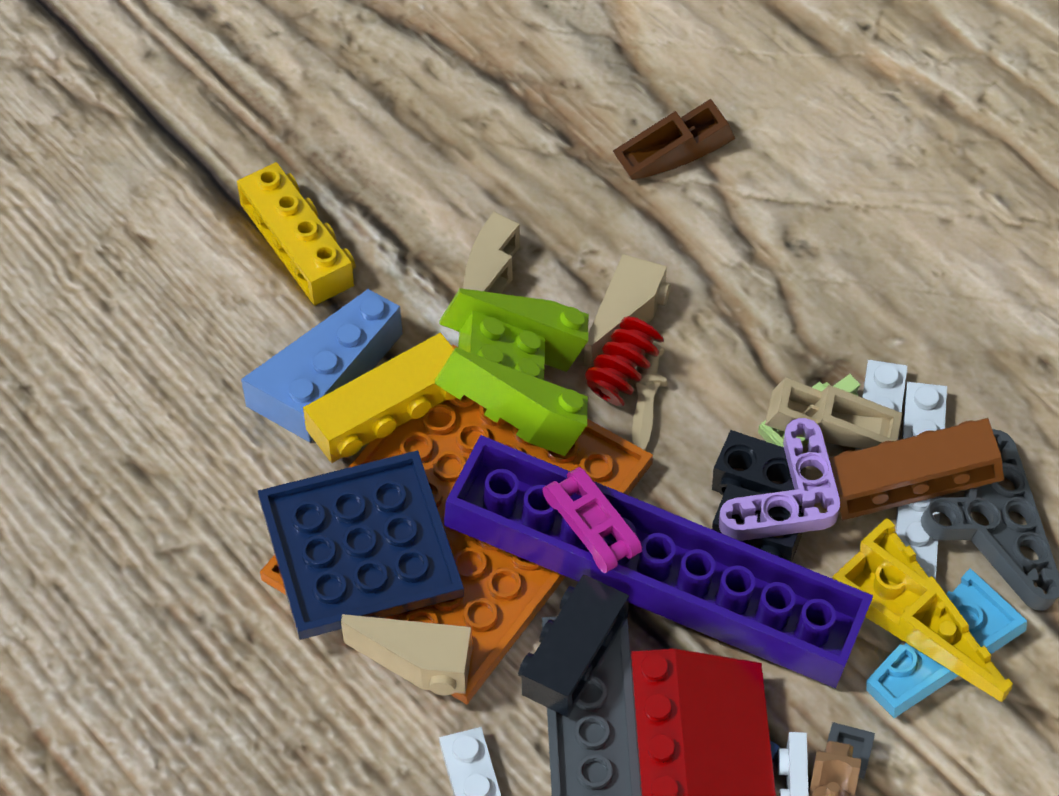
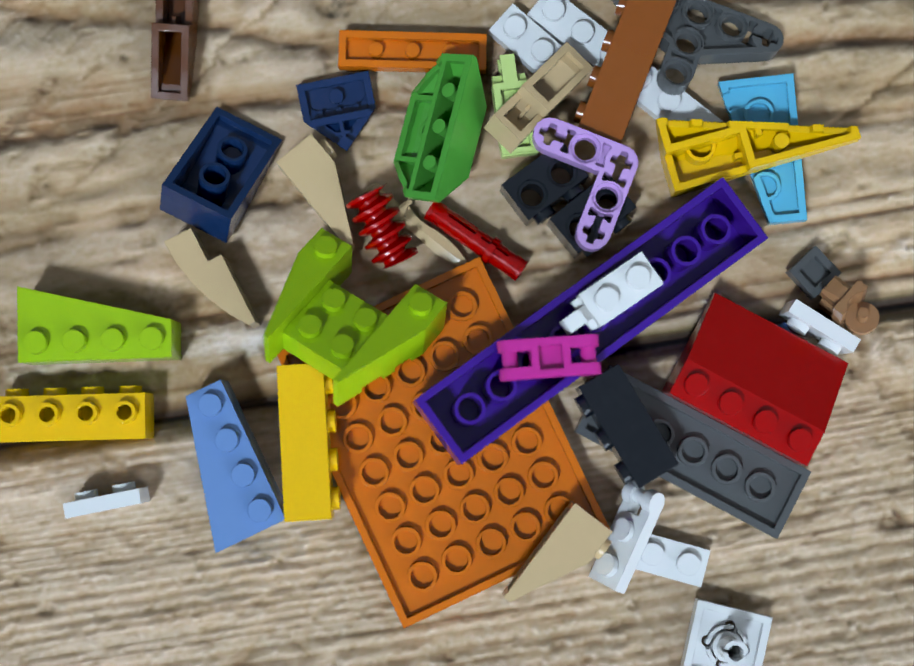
camera: 65 degrees left, 30 degrees up
dark blue plate [257,450,464,640] -> none
none -> lime wedge [17,286,182,365]
none -> white plate [63,481,150,519]
none -> dark blue slope [160,107,282,243]
none -> dark blue slope [296,71,376,151]
none -> orange plate [338,30,487,74]
none -> bright green wedge [393,53,487,203]
none -> red pin [424,202,529,281]
none -> white hinge [559,251,664,335]
none -> white plate [588,482,665,594]

